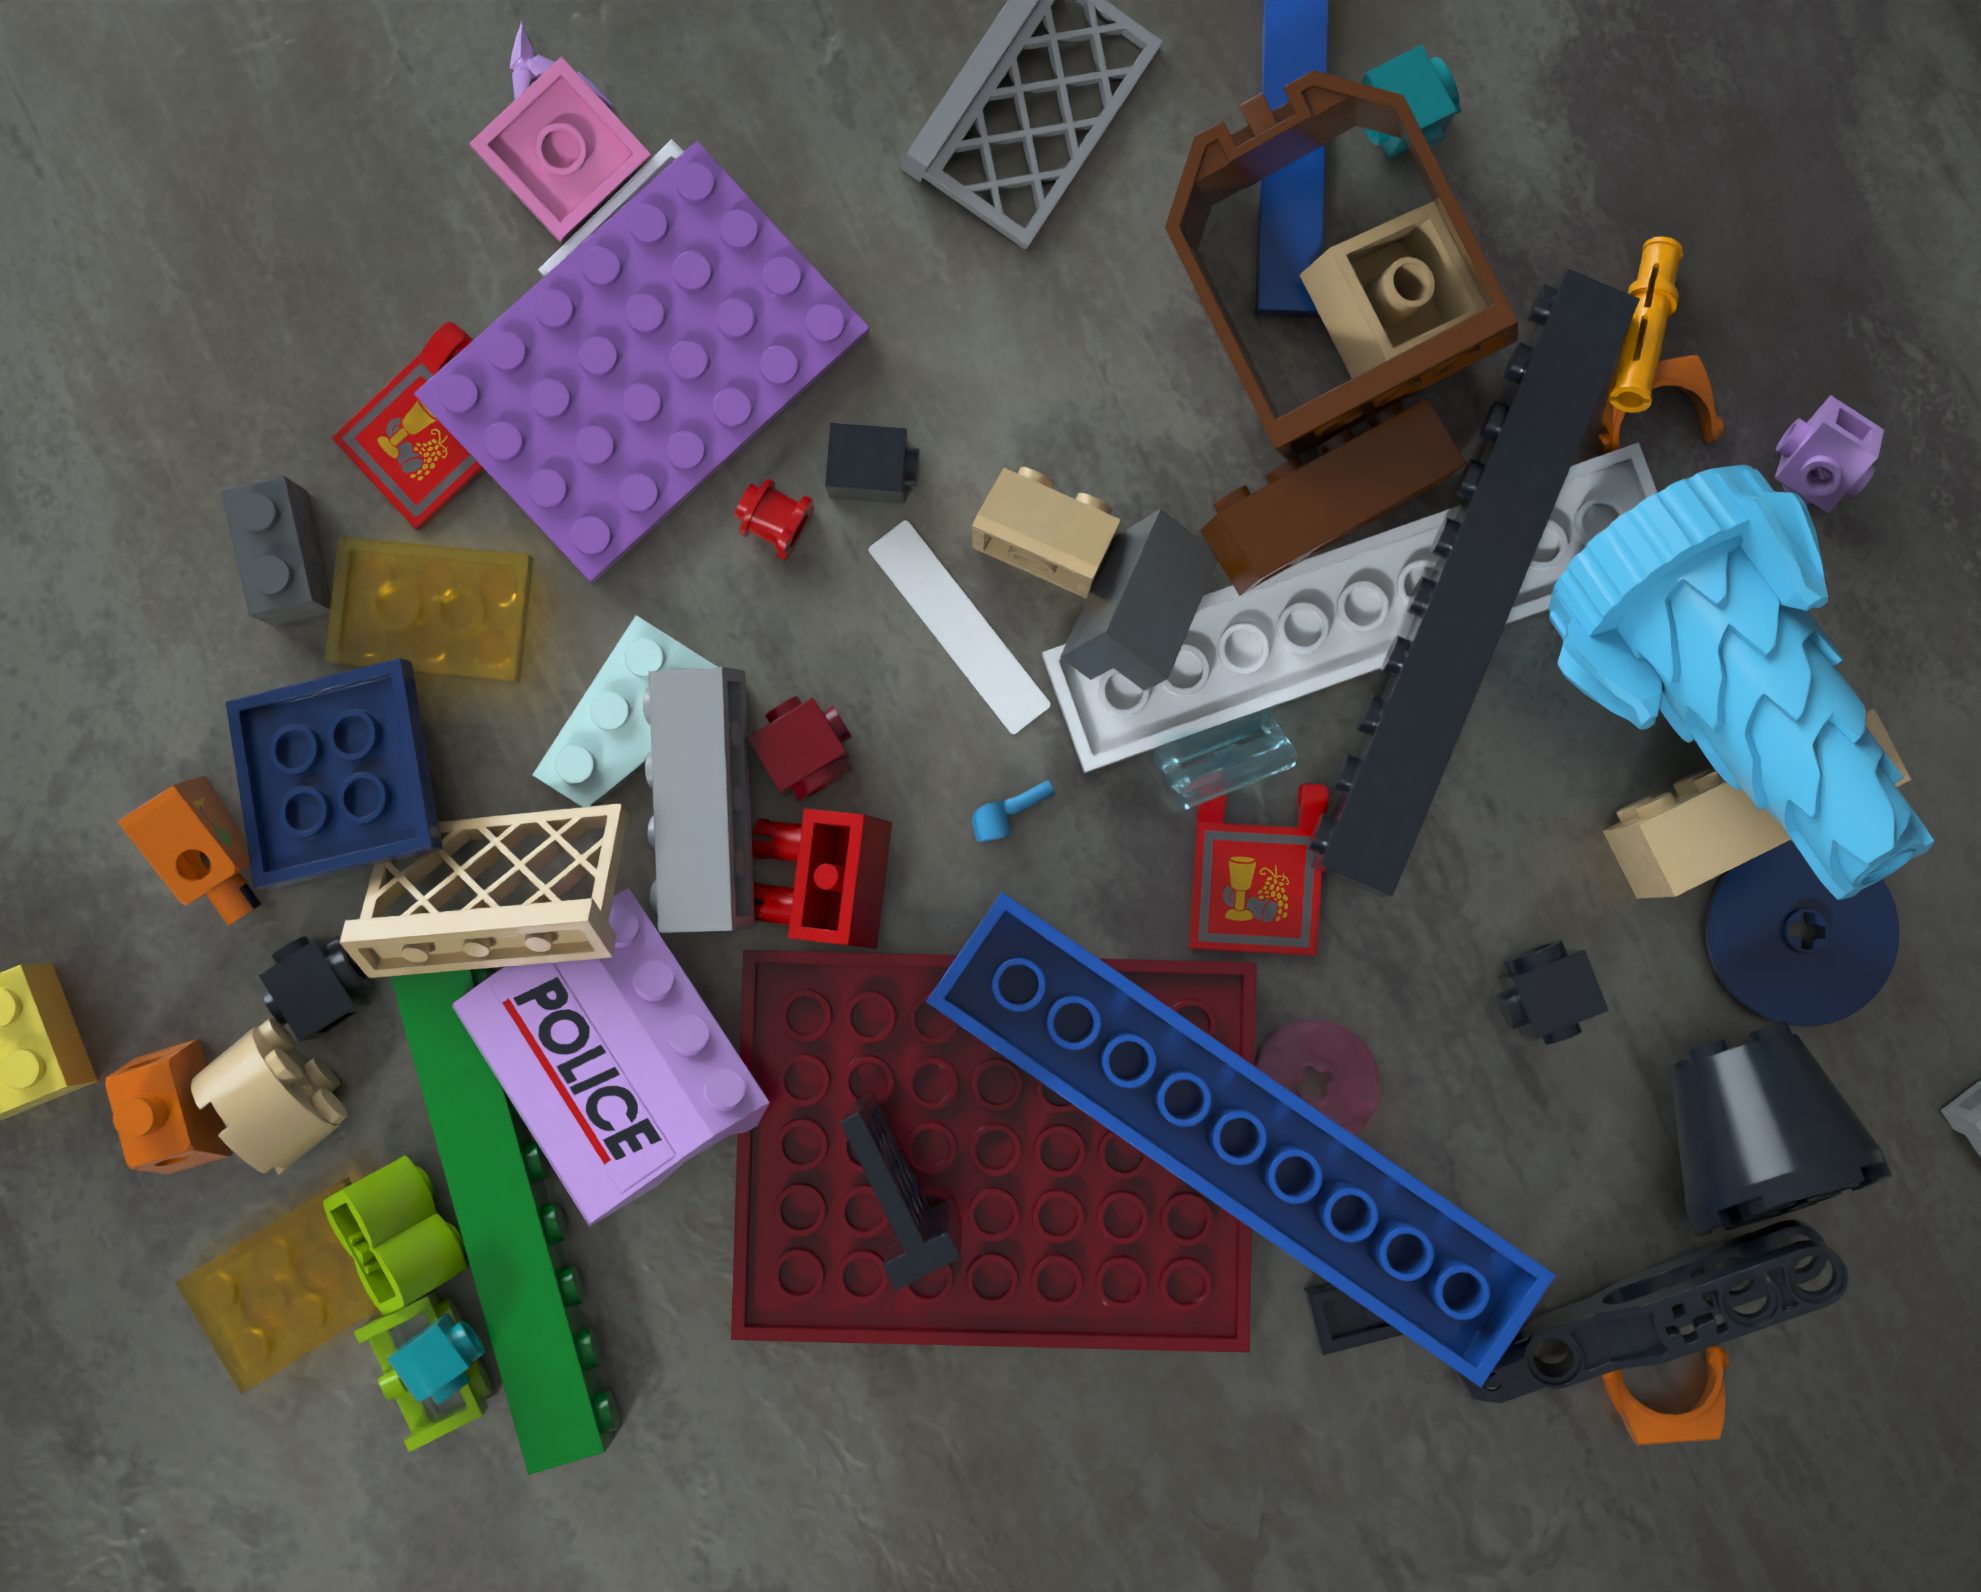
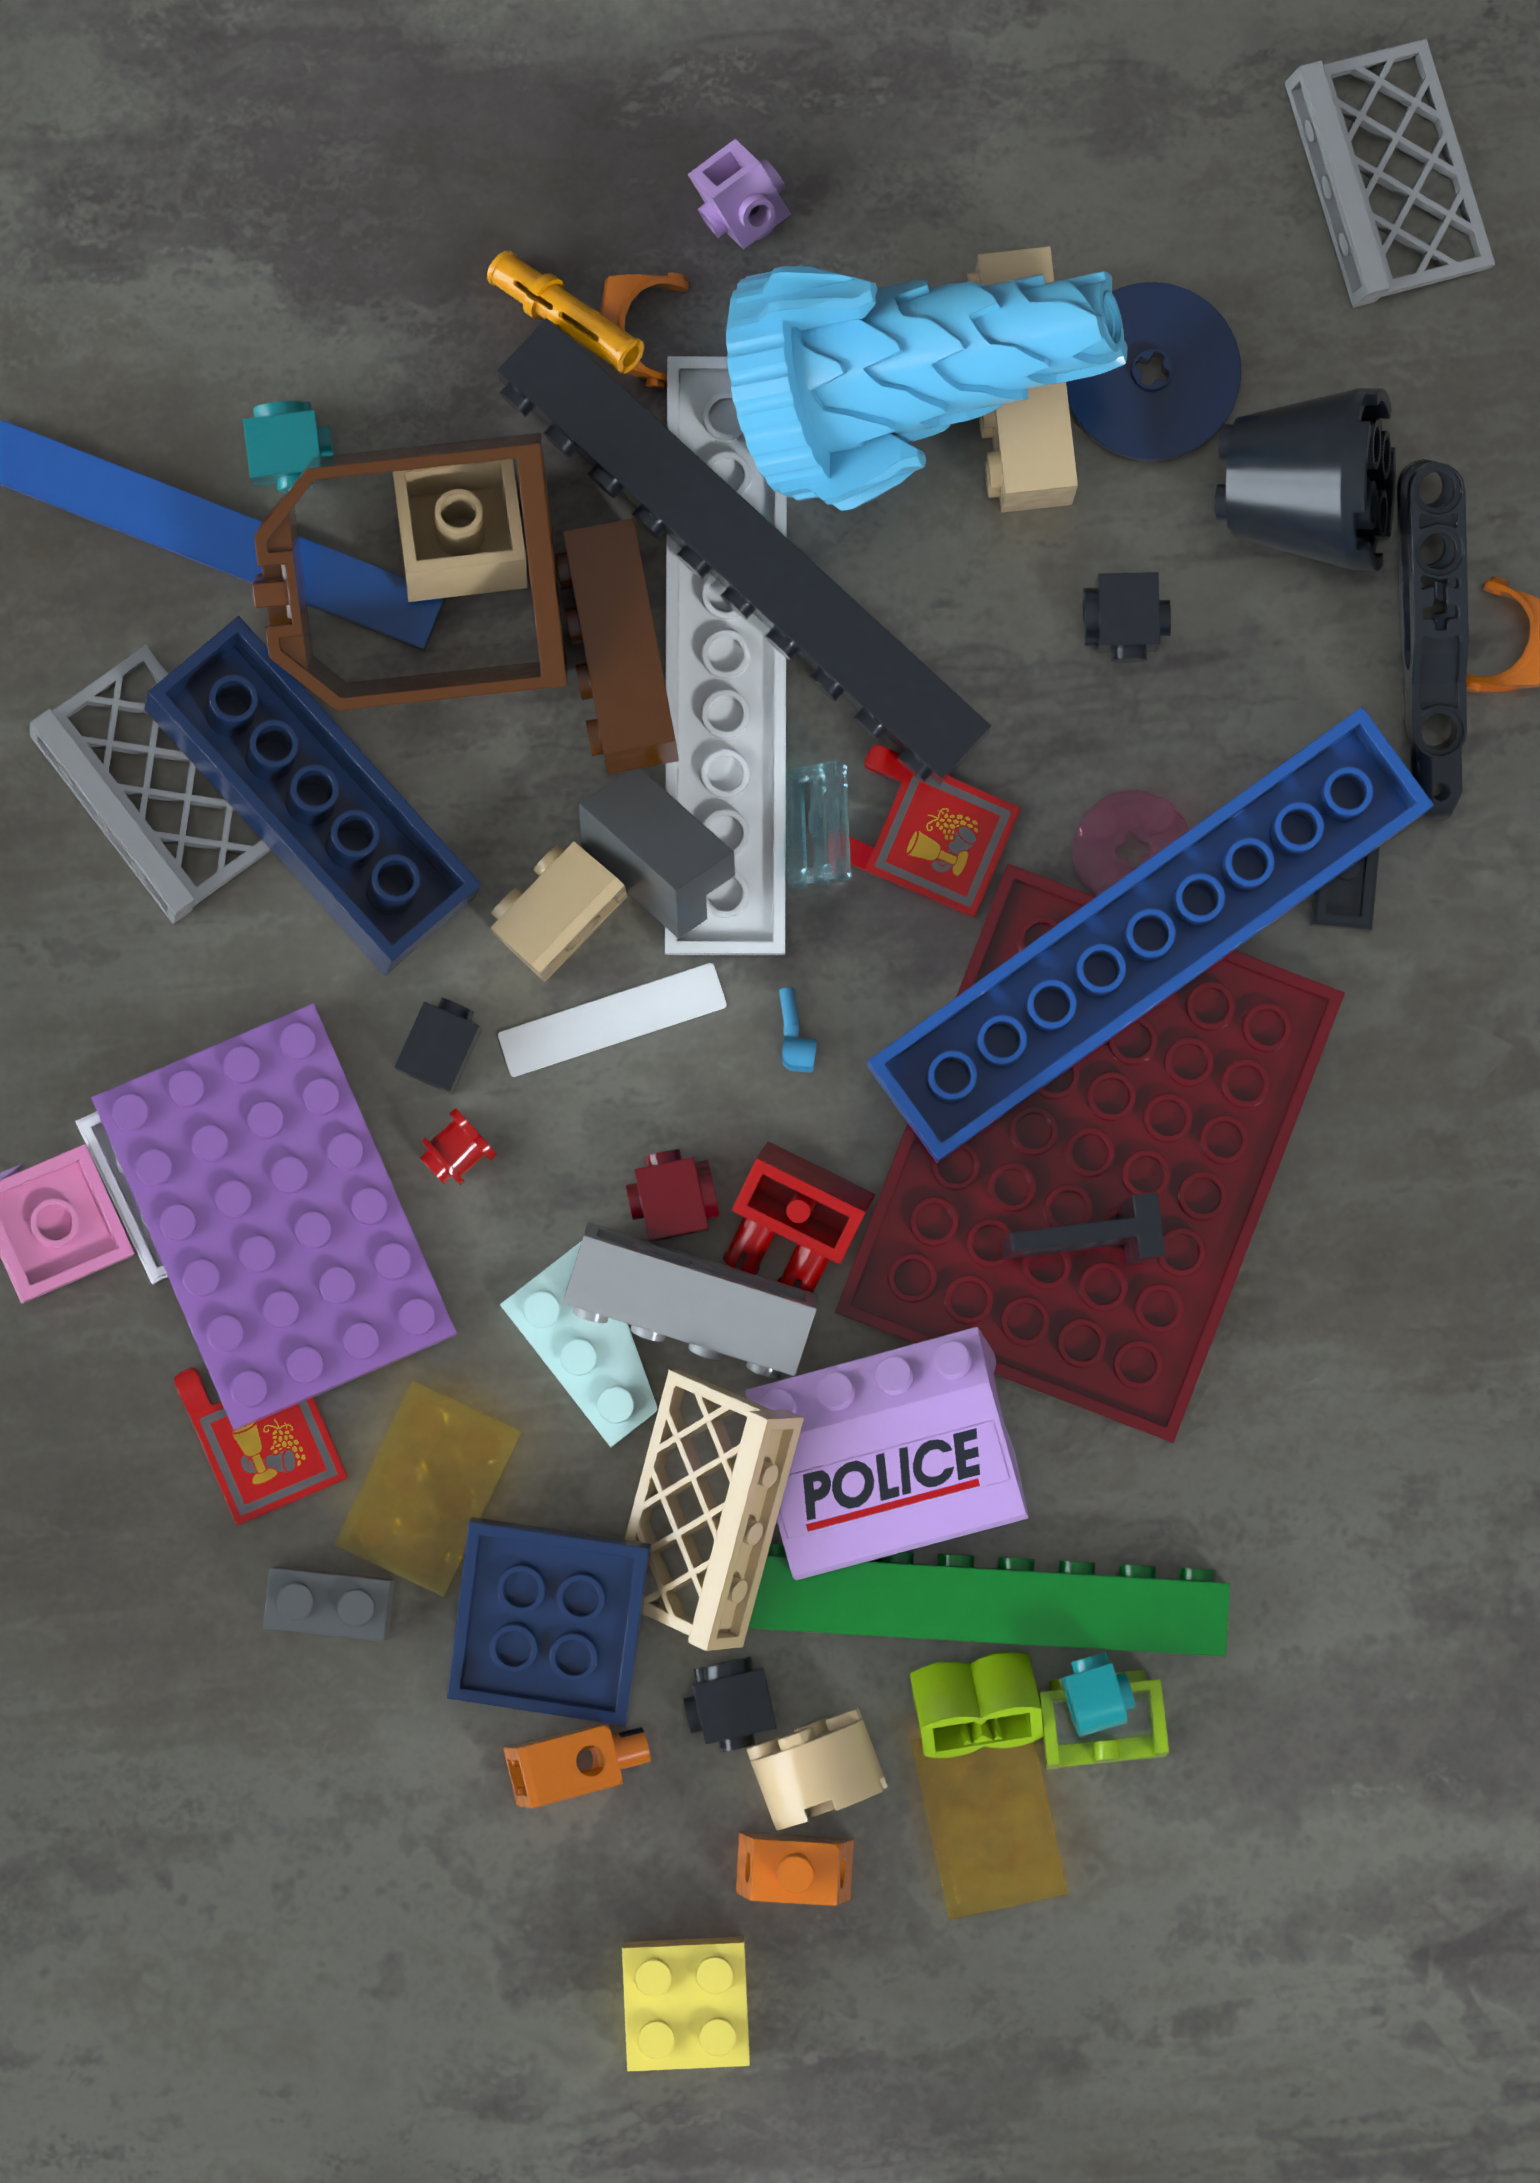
camera: 65 degrees left, 0 degrees up
none -> dark blue brick [144,615,481,976]

